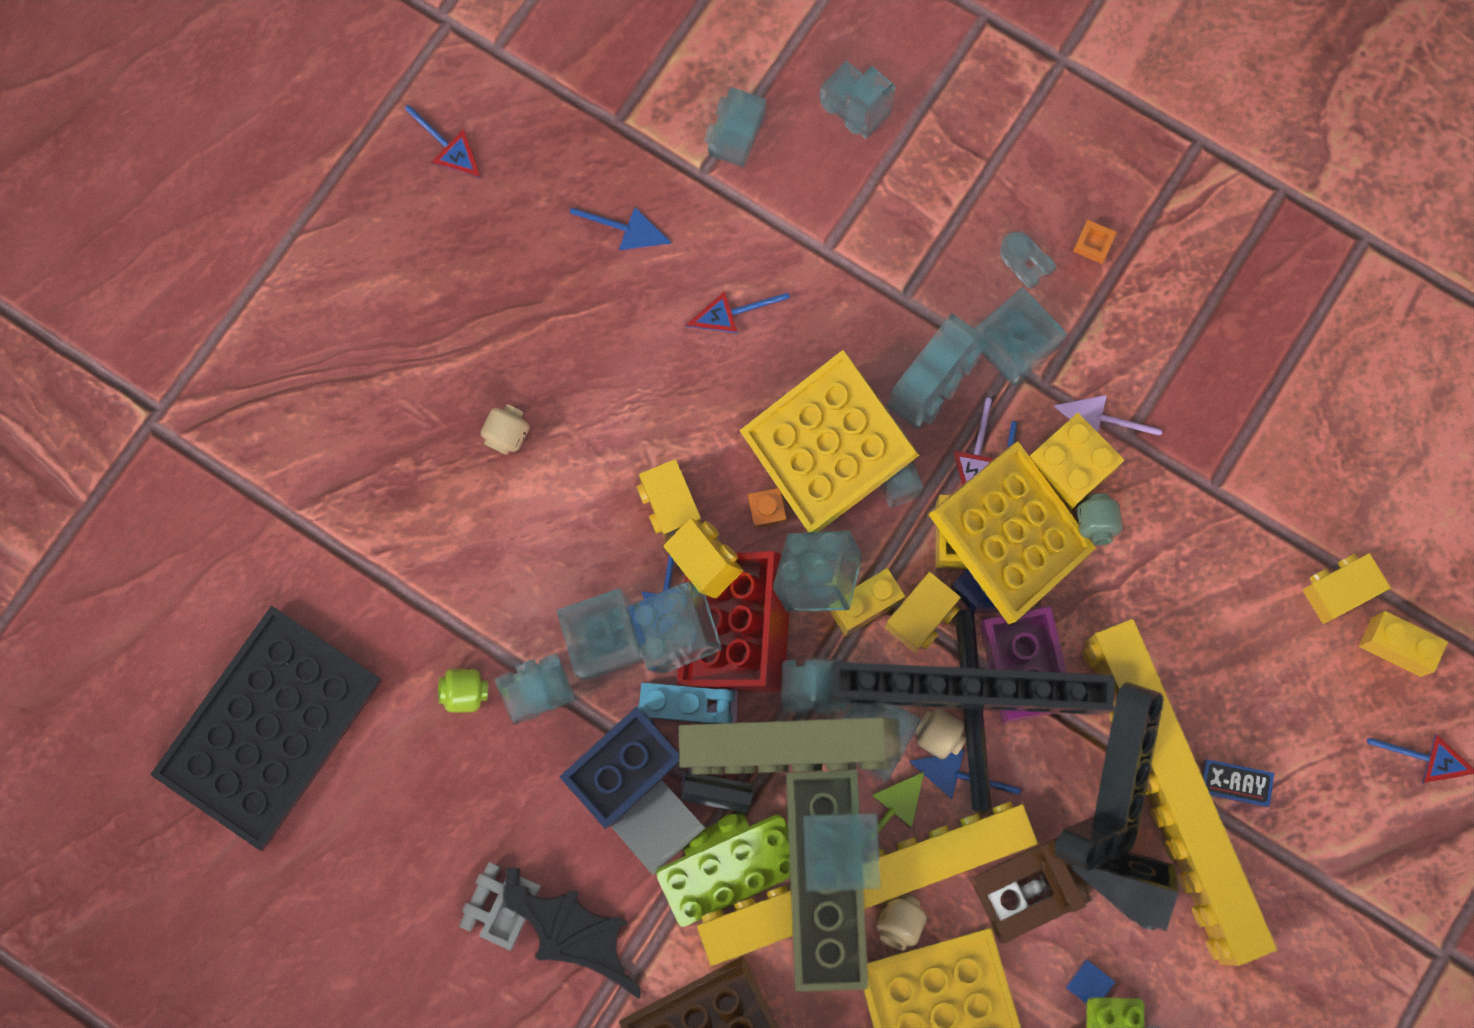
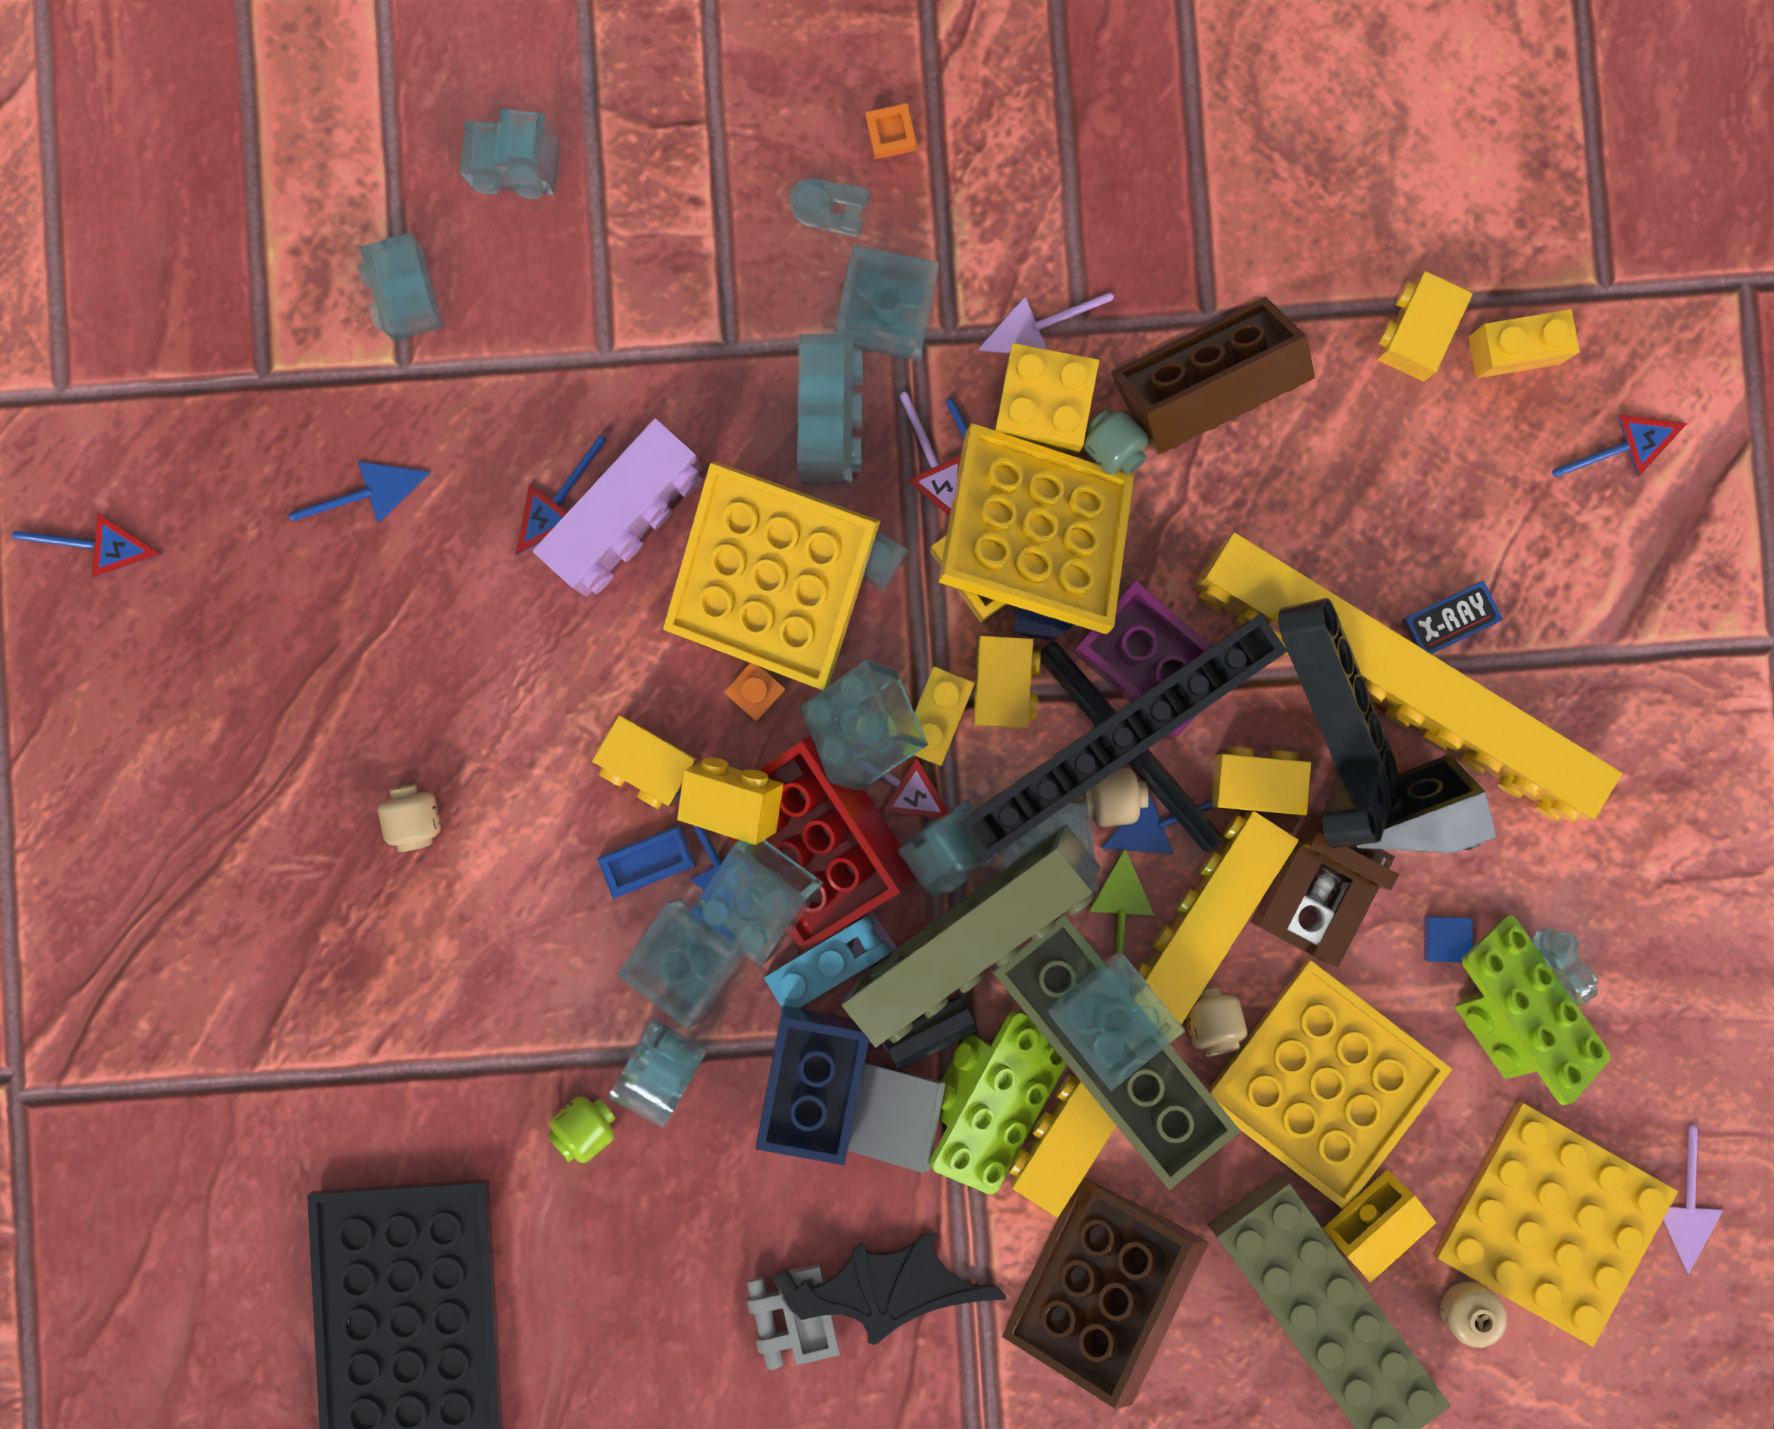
camera: 40 degrees left, 10 degrees up
none -> lavender brick [532,418,704,597]
none -> blue tile [597,825,696,899]
none -> piece [831,737,953,820]
none -> reddish brown slope [1111,296,1315,455]
none -> yellow brick [1211,746,1311,815]

